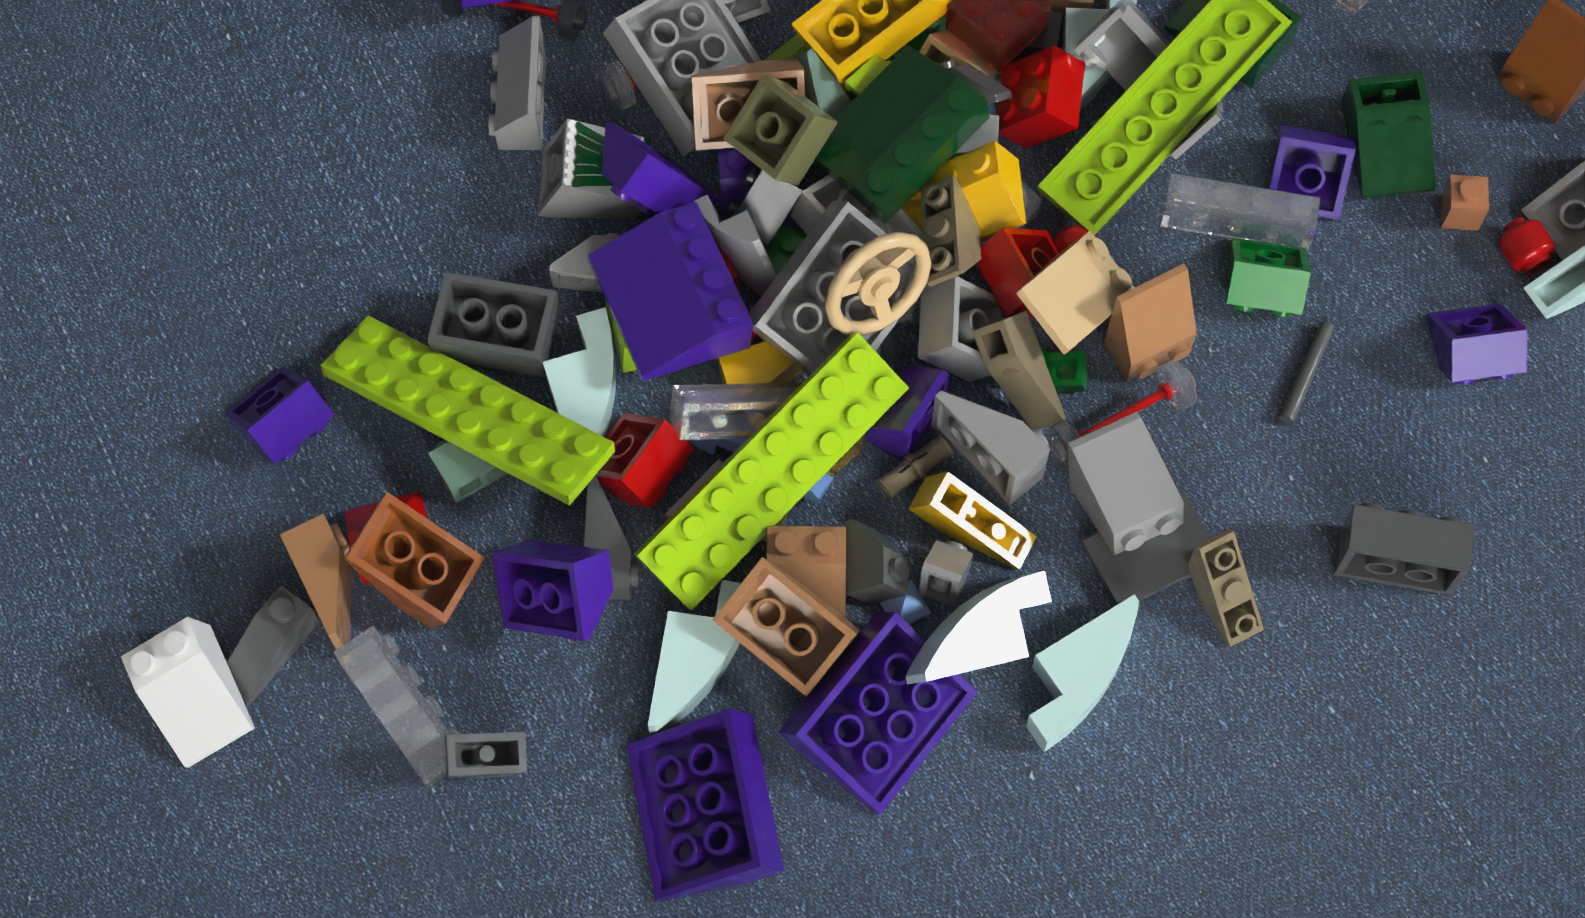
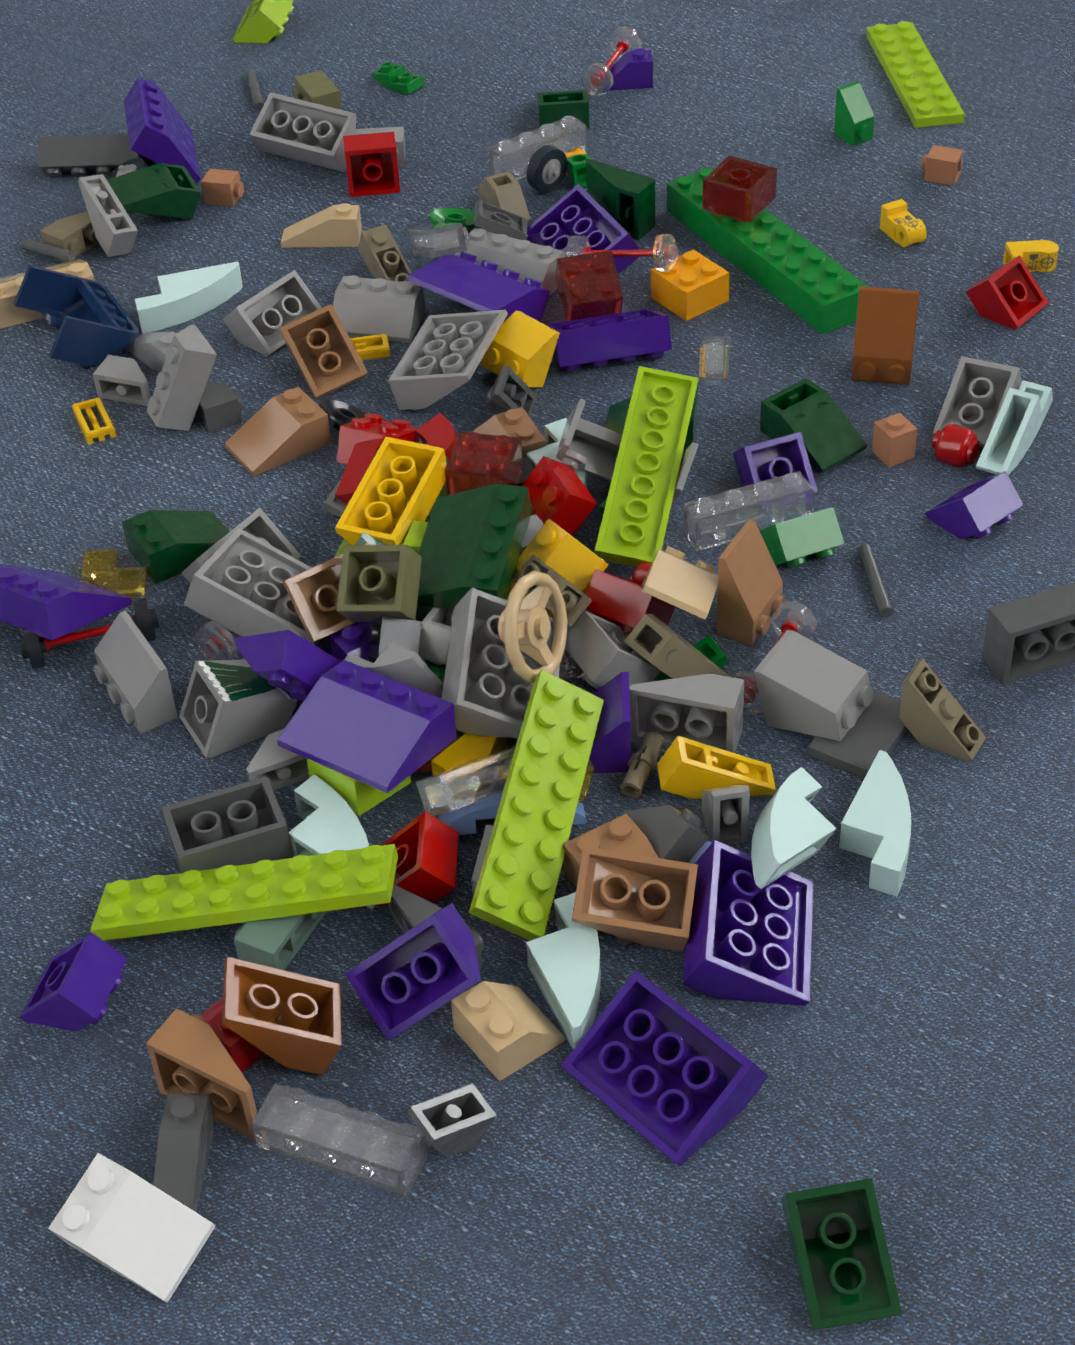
camera: 30 degrees left, 25 degrees down
none -> tan slope [451,981,565,1081]

